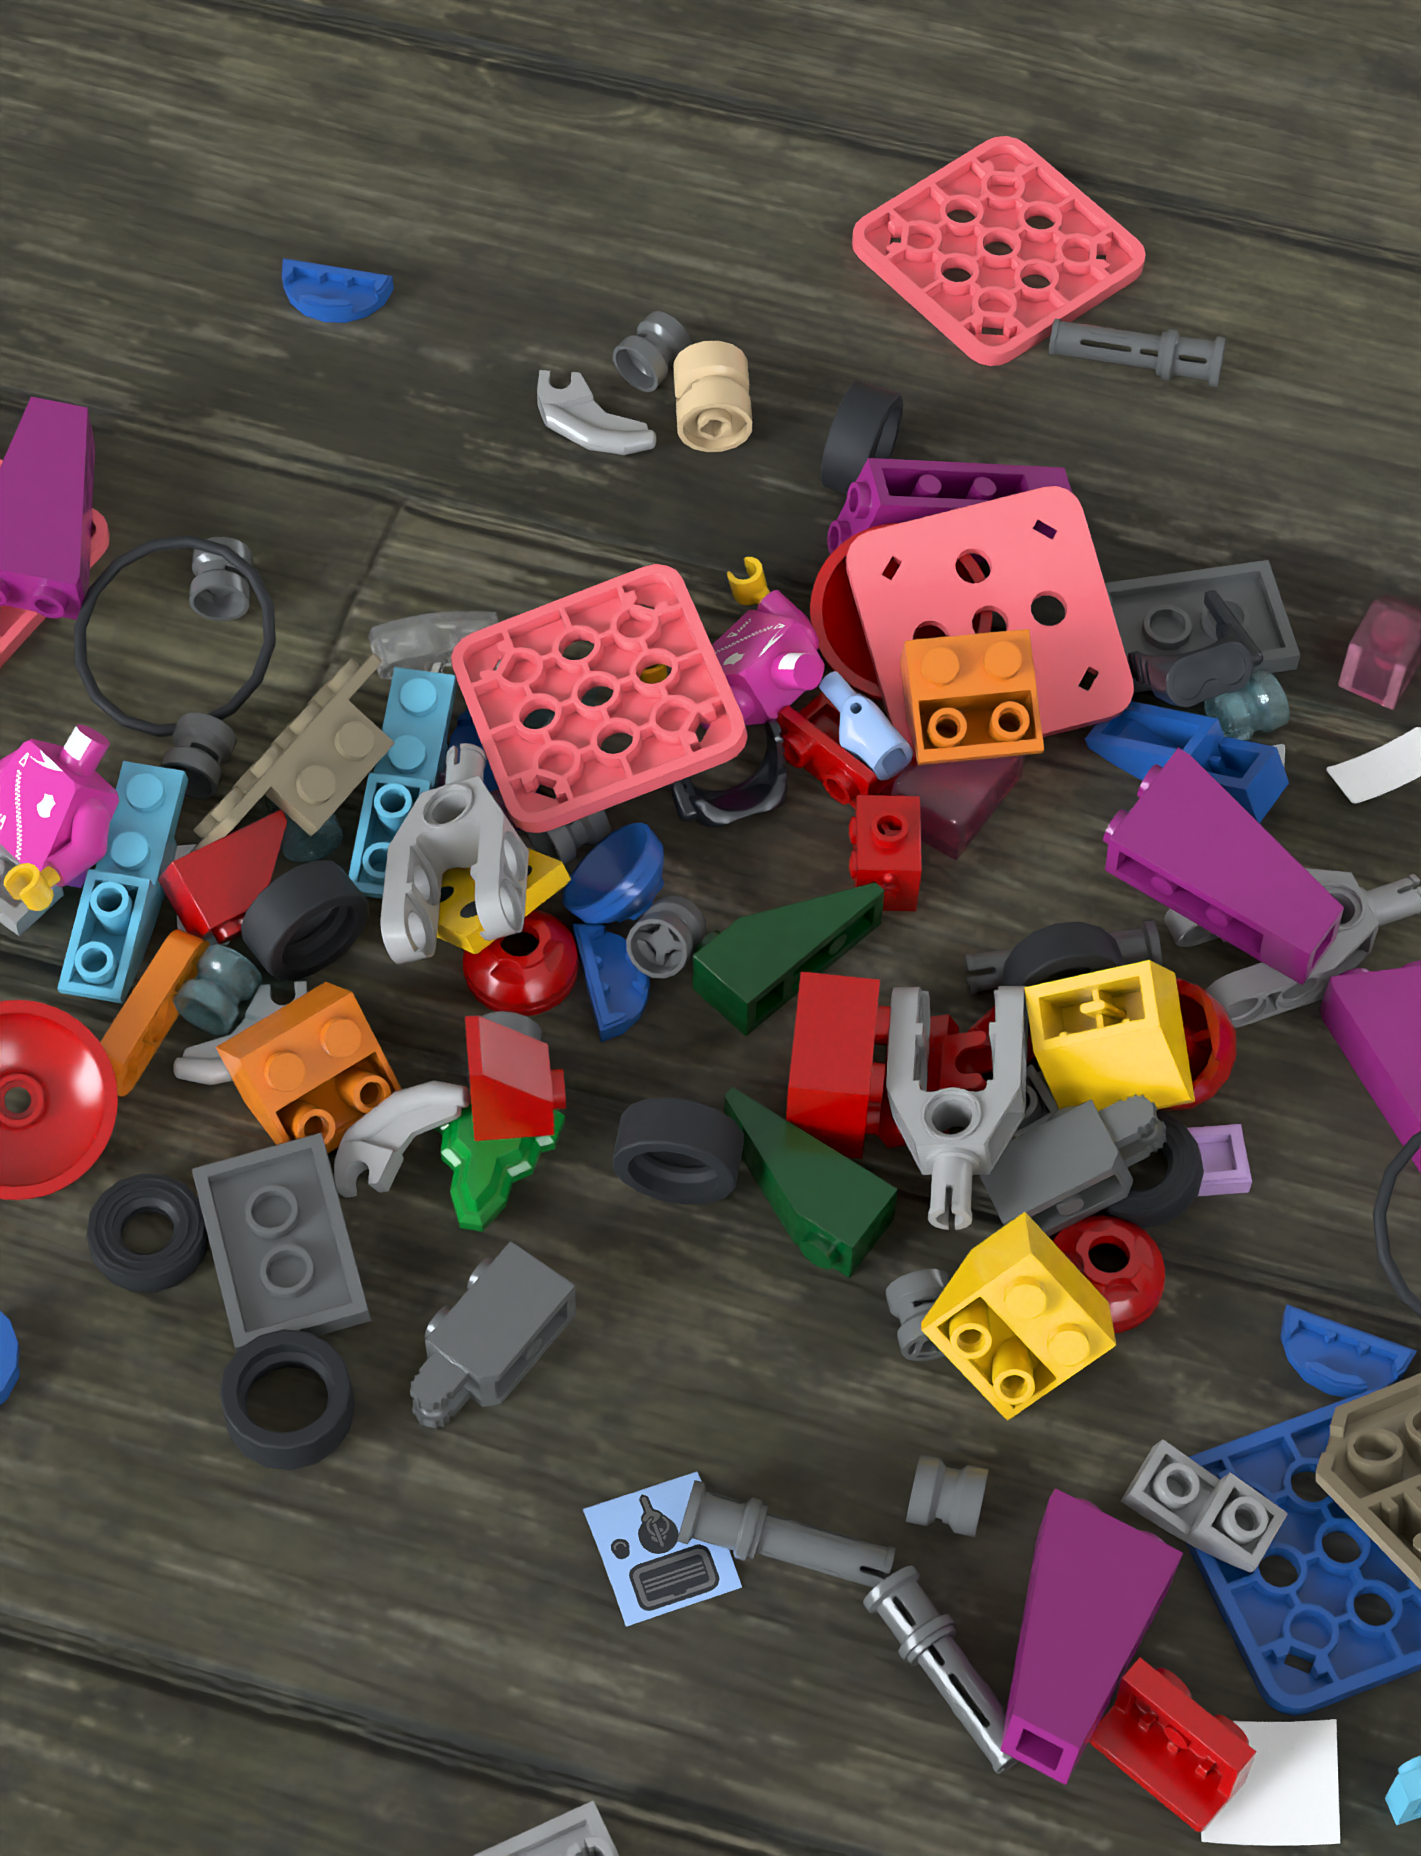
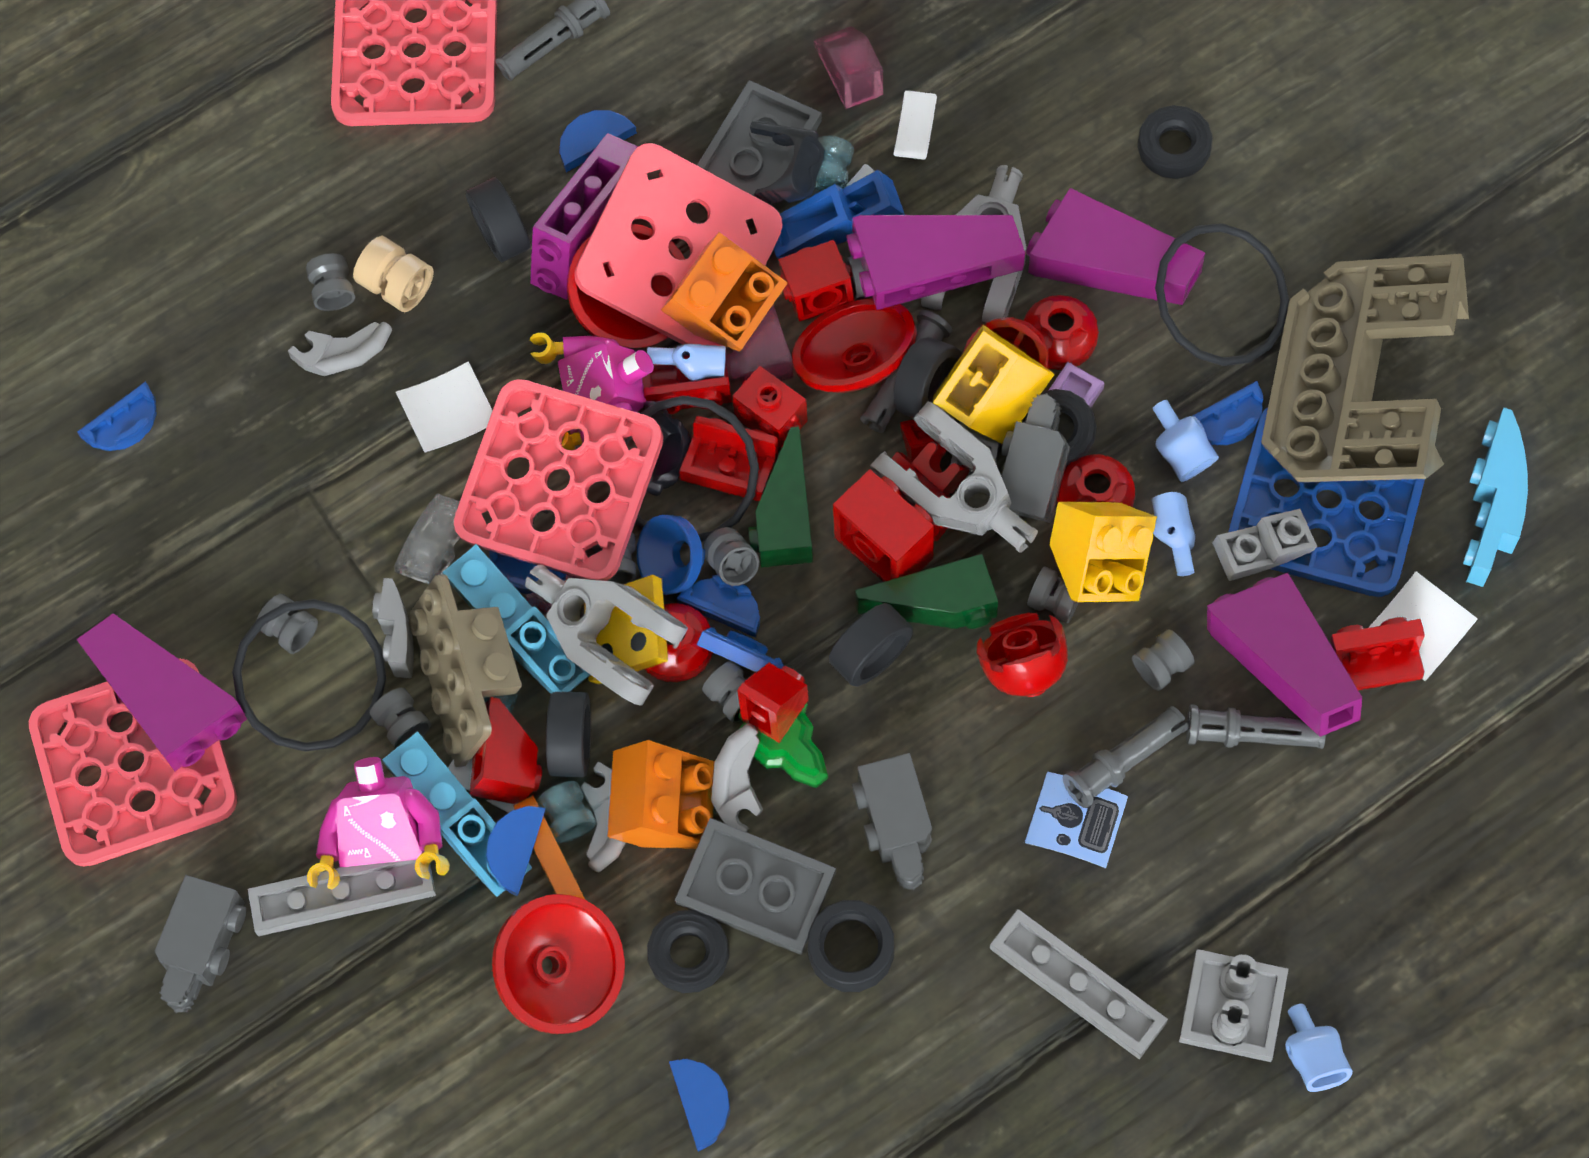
camera: 45 degrees left, 10 degrees up
none -> light grey slope [372,578,414,678]
none -> white sticker [396,361,493,453]
none -> blue tile [486,806,546,896]
none -> blue tile [559,110,637,172]
none -> black piece [624,396,759,545]
none -> red bracket [680,416,778,501]
none -> blue tile [697,628,783,672]
none -> red head [778,240,854,322]
none -> red dish [792,299,917,393]
none -> red cylinder [977,613,1068,697]
none -> light grey plate [990,909,1168,1059]
none -> red piece [1024,295,1099,370]
none -> light blue piece [1152,492,1195,576]
none -> light blue piece [1153,400,1219,482]

